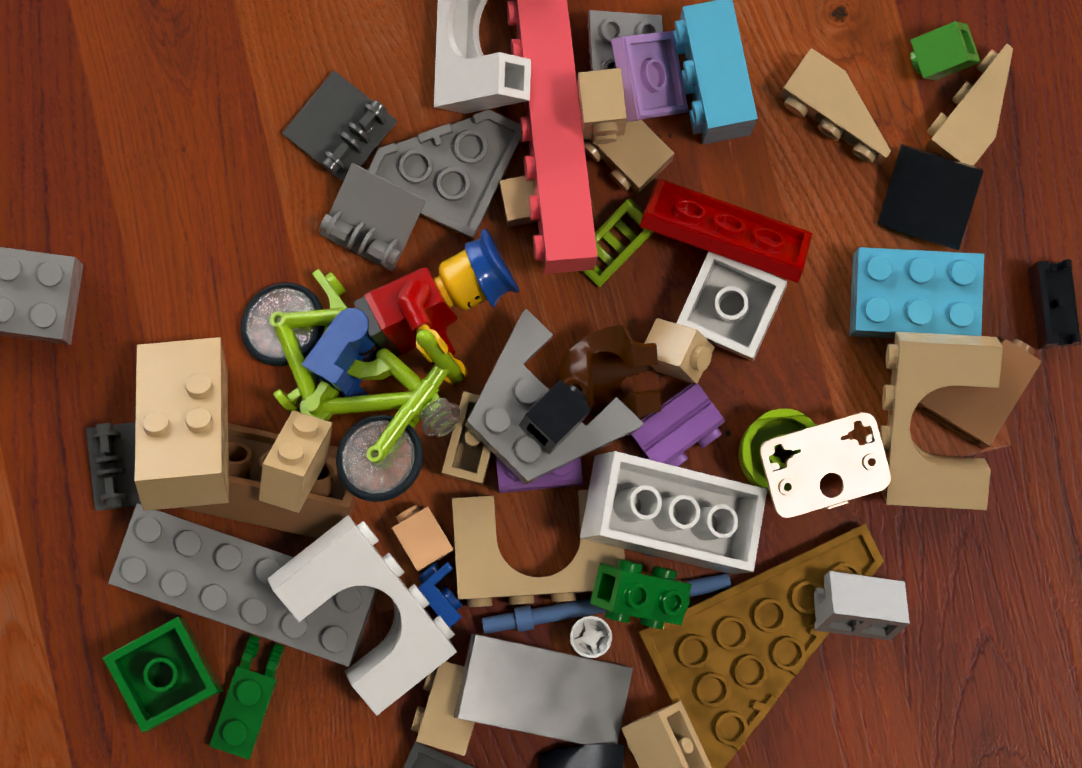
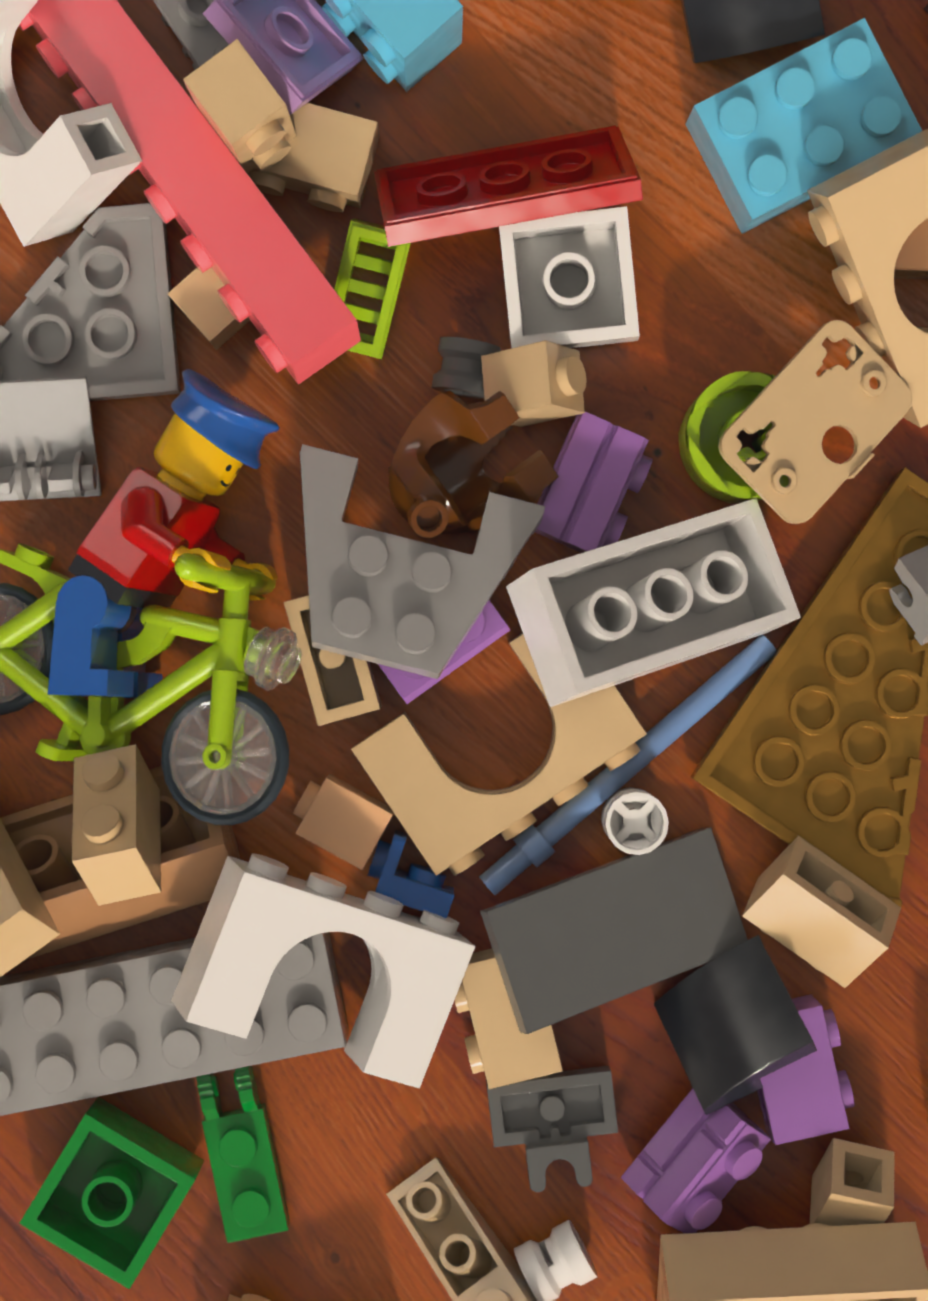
camera: 30 degrees left, 5 degrees up
black brick [519,379,591,455] -> none
green brick [590,559,692,629] -> none
none -> dark grey wheel [431,337,501,399]

